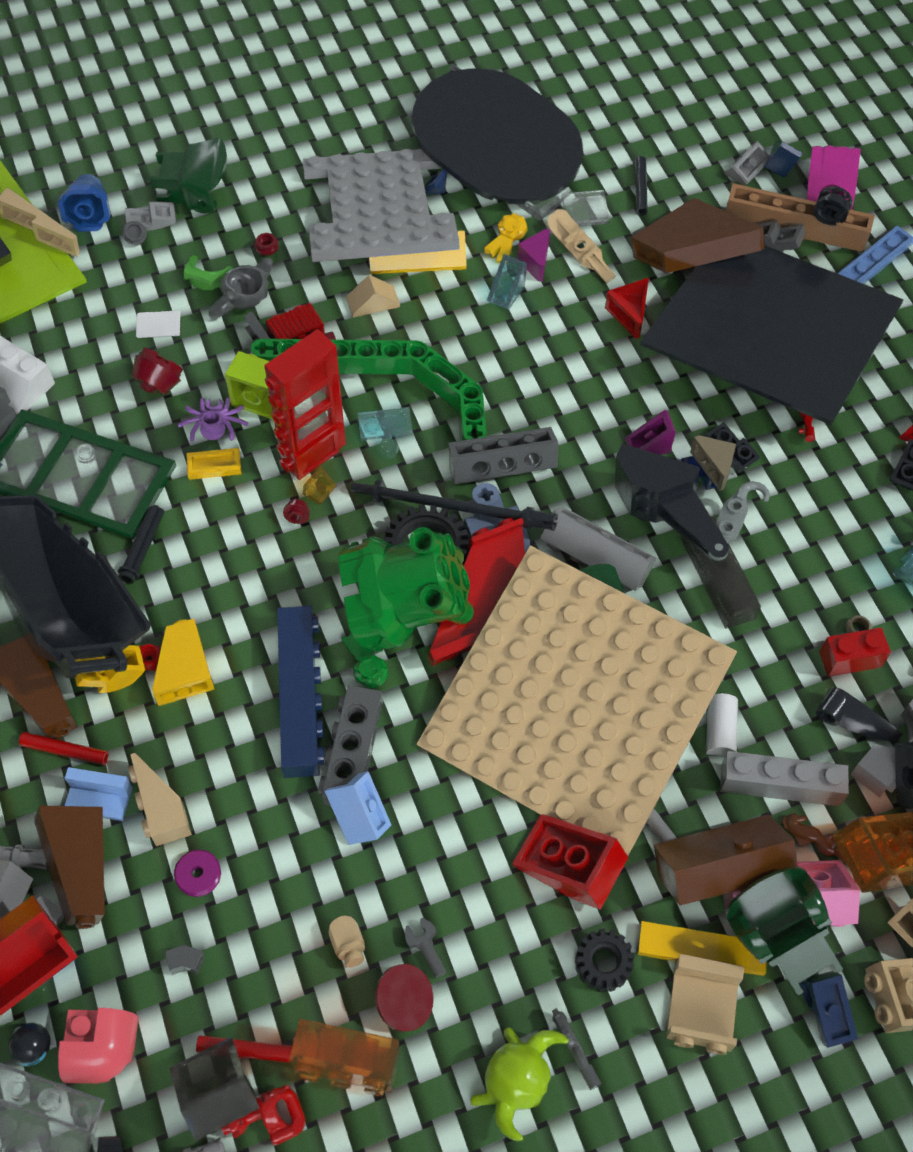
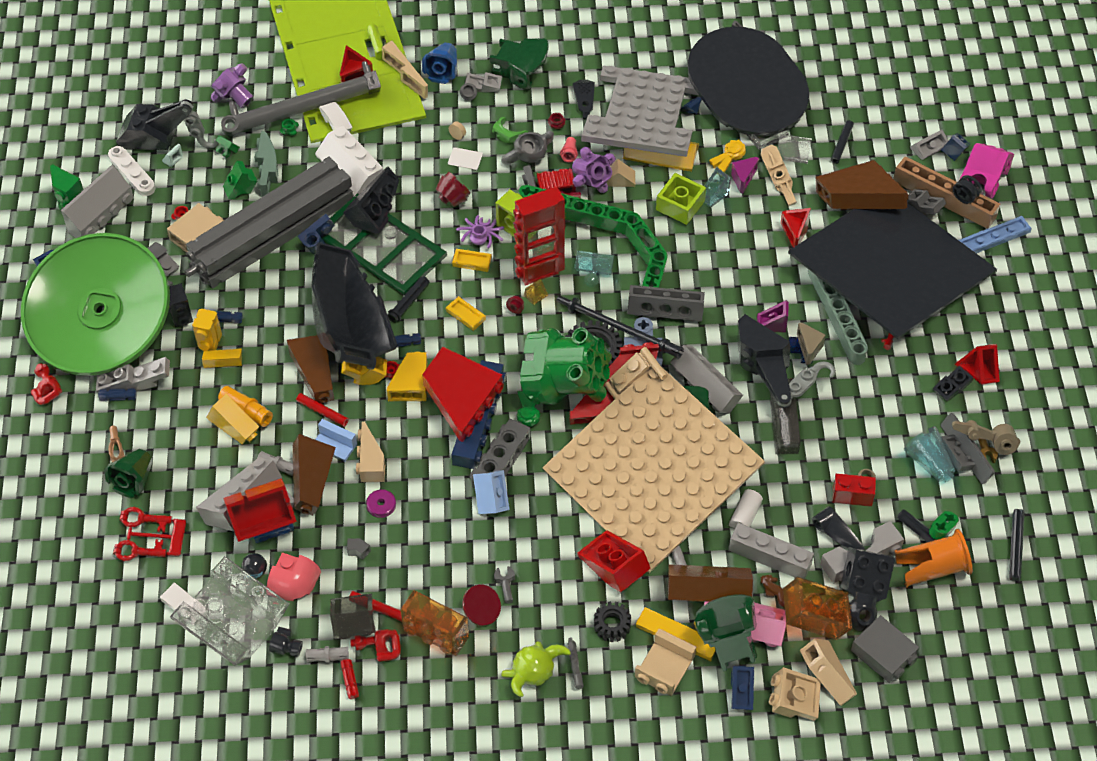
camera: 20 degrees right, 5 degrees down
tan arm [329,916,365,968] -> none
black slope [704,422,761,473] -> none
none -> black wedge [343,166,399,234]
none -> dark blue axle [395,333,421,347]
none -> red slope [422,347,504,442]
none -> yellow tile [446,296,486,331]
none -> tan tile [449,122,466,140]
none -> coral cone [560,137,578,162]
none -> medium lavender piece [572,147,616,193]
none -> black piece [573,80,595,119]
none -> tan plate [604,347,668,400]
none -> lime brick [656,173,706,225]
none -> sand green beam [808,269,868,365]

